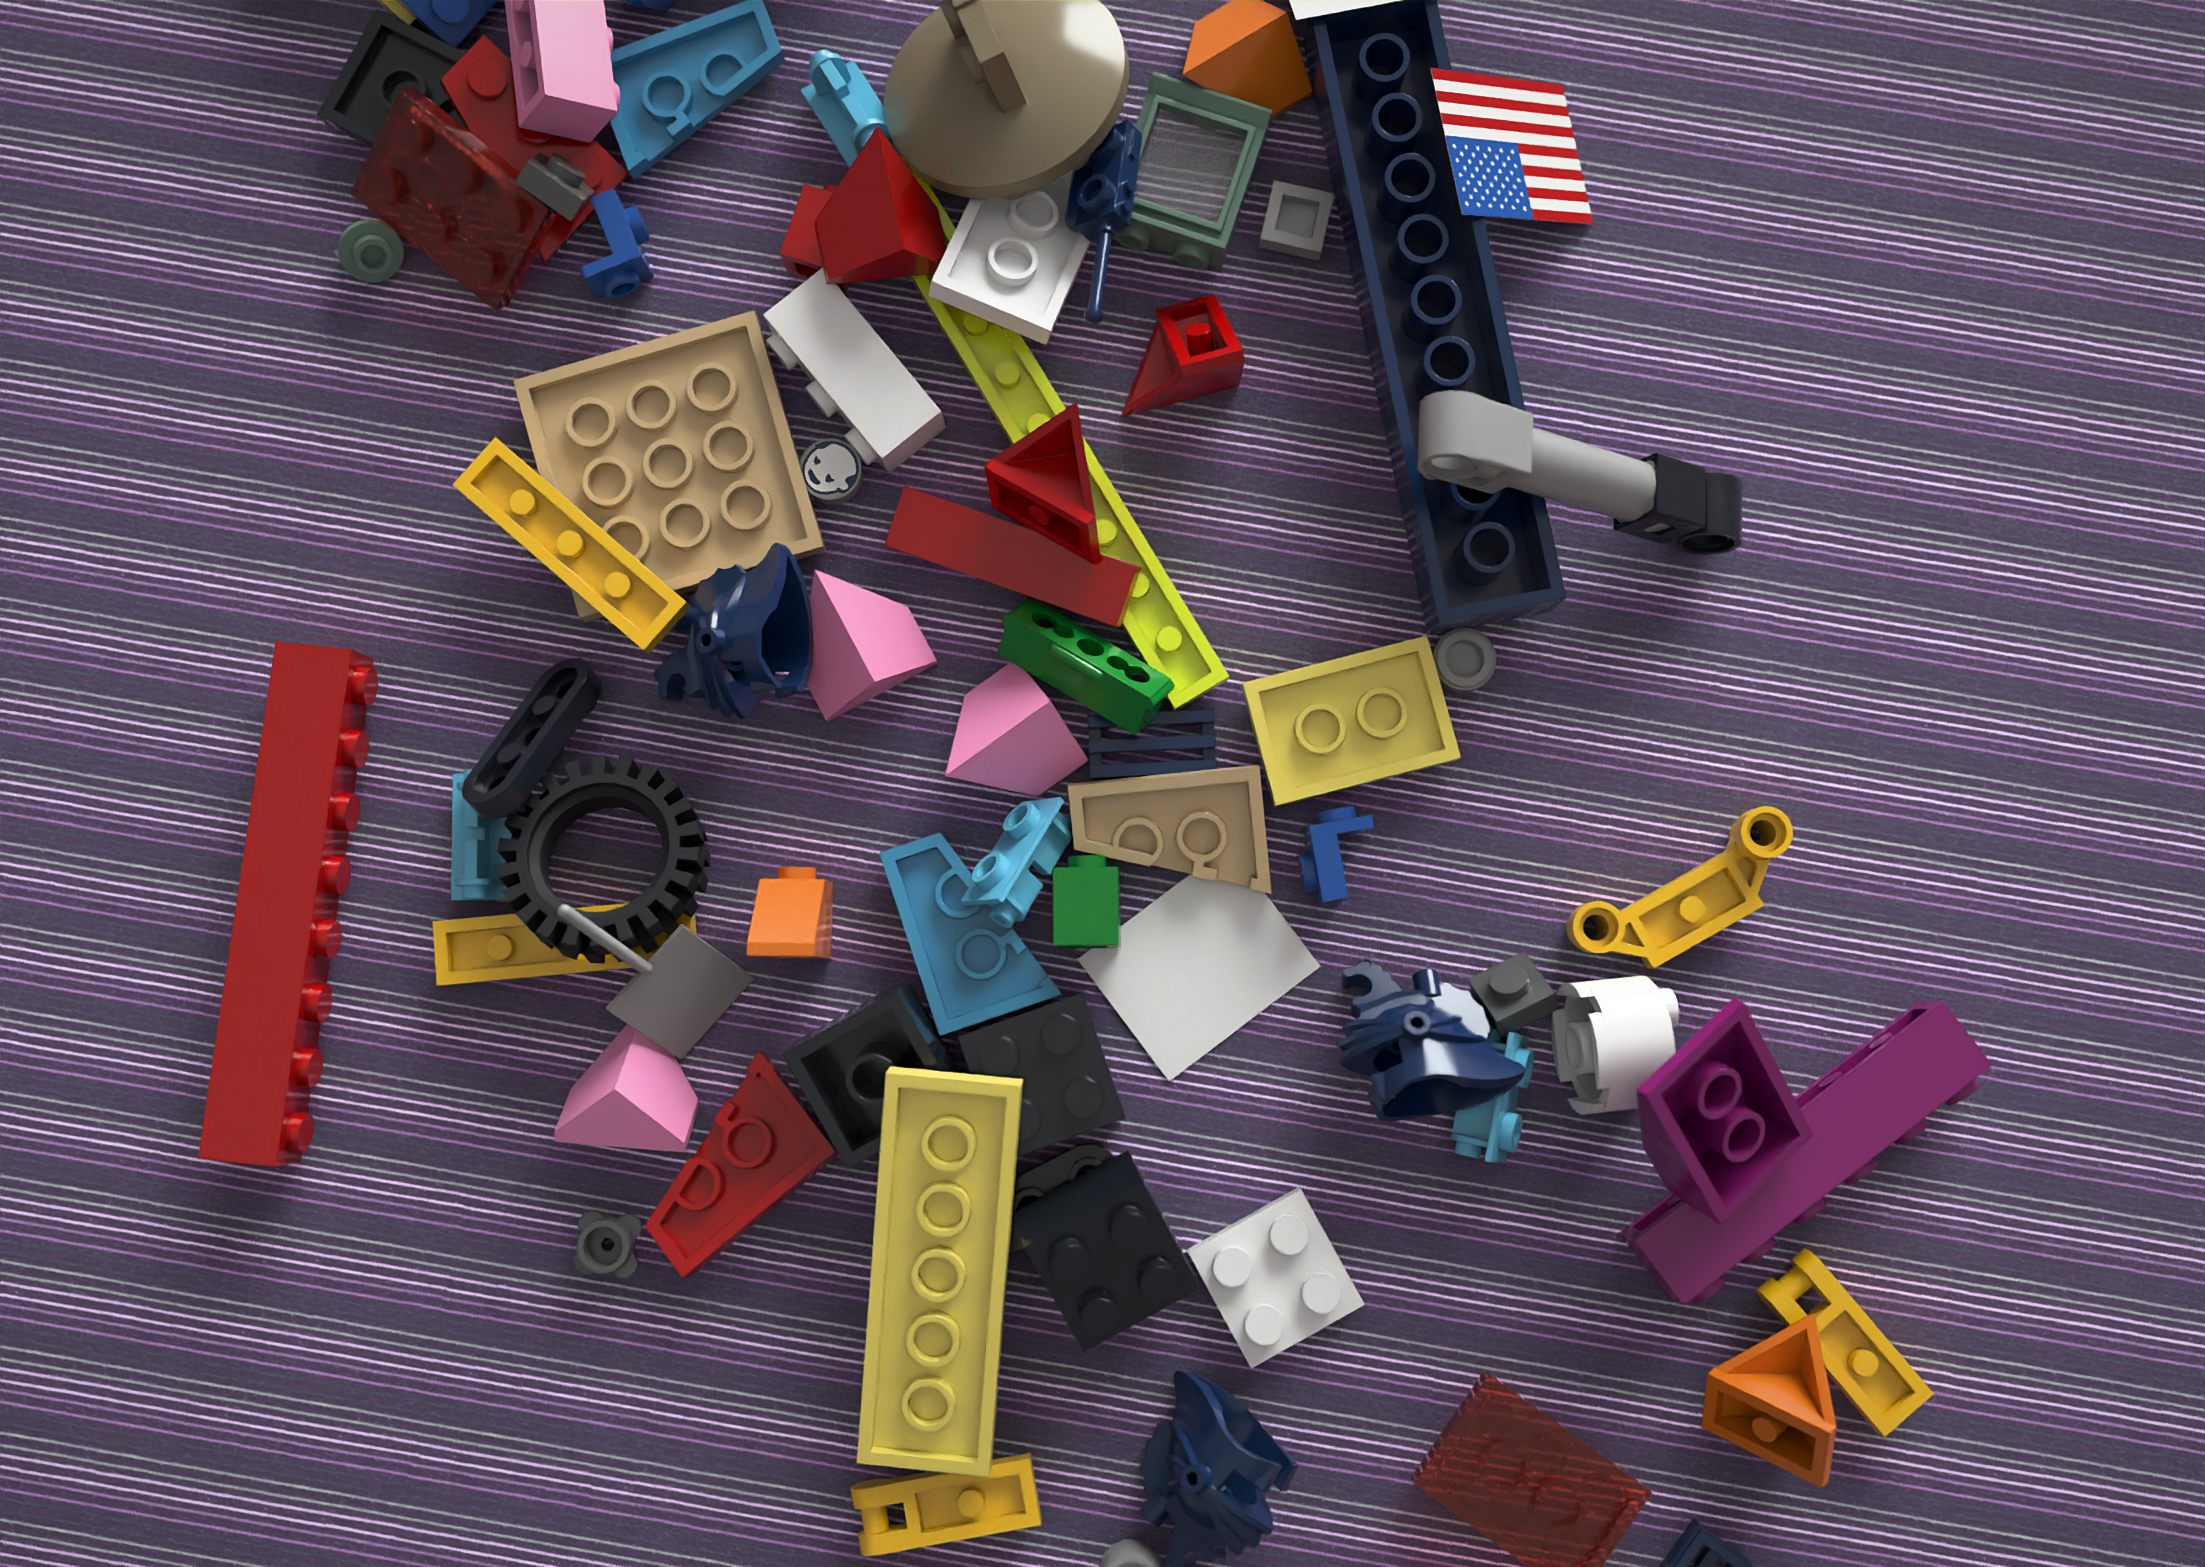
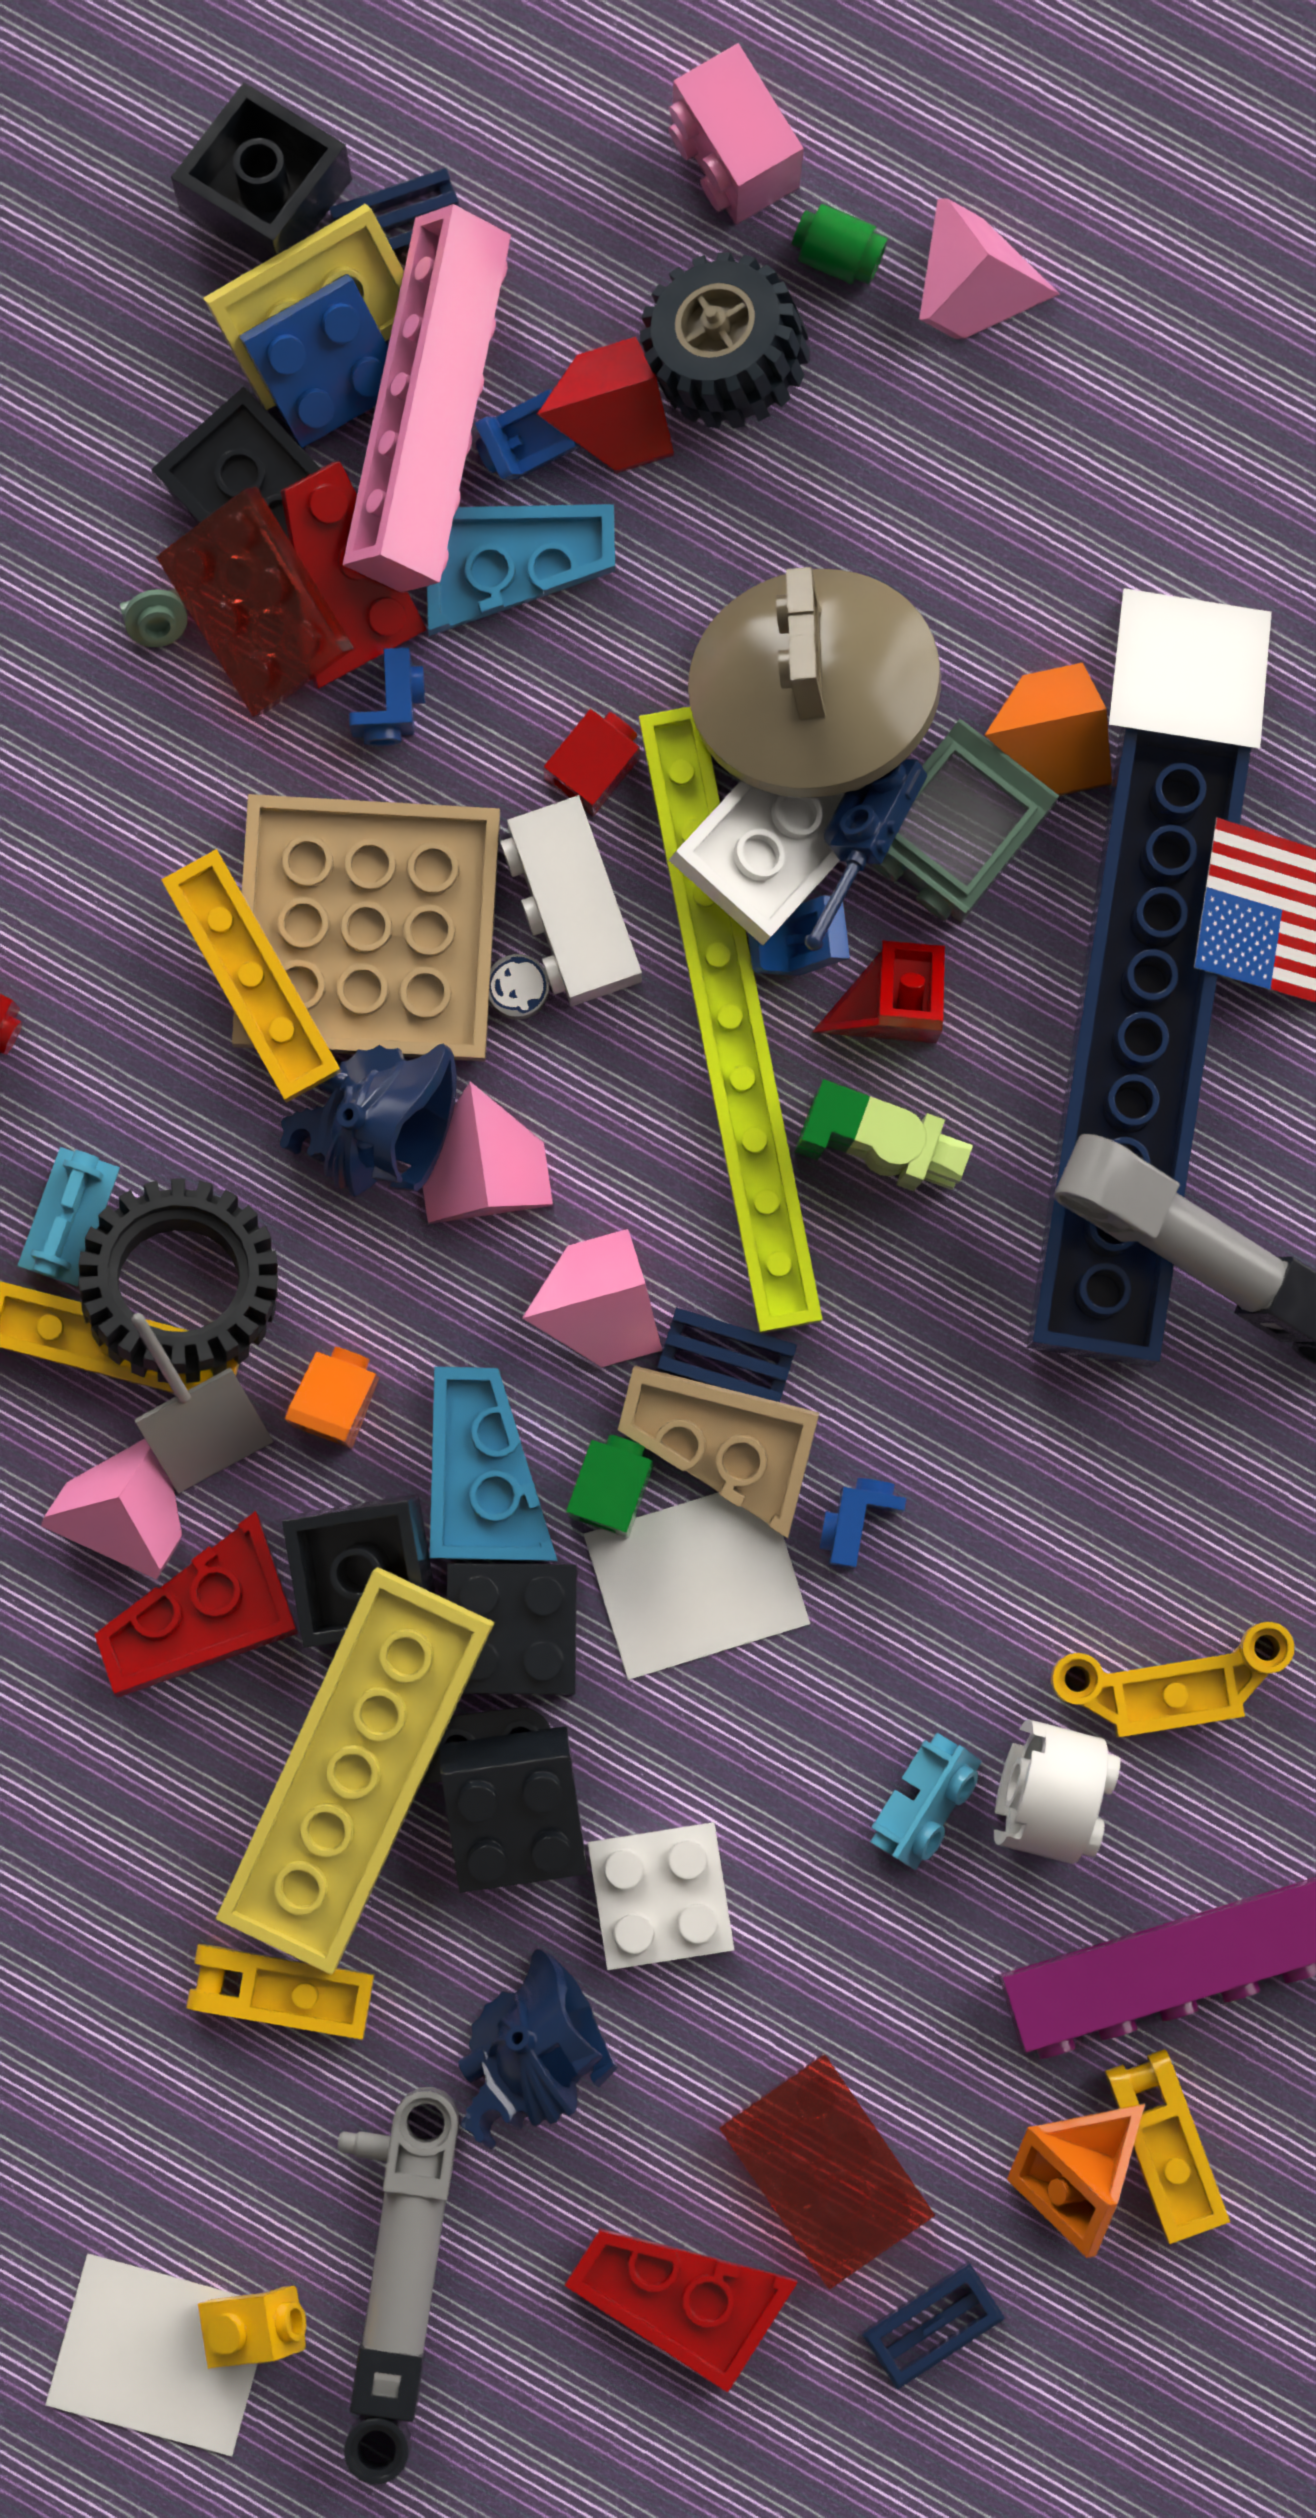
camera: 15 degrees right, 0 degrees up
black plate [462,658,602,820] -> none
dark grey plate [515,152,595,221] -> none
dark grey plate [574,1210,643,1279] -> none
medium azure hinge [801,49,900,168] -> none
red slope [814,126,947,285] -> none
red tile [884,486,1141,628] -> none
medium azure hinge [960,797,1072,928] -> none
red slope [984,401,1100,564] -> none
green piece [997,598,1175,735] -> none
light yellow plate [1241,636,1461,808] -> none
light grey plate [1259,180,1335,261] -> none
dark blue helmet [1339,958,1525,1122] -> none
light grey tile [1432,628,1496,693] -> none
dark grey plate [1468,951,1559,1038] -> none
magenta slope [1636,997,1814,1225] -> none
none -> blue bracket [748,895,850,976]
none -> yellowish green hips [794,1079,973,1191]

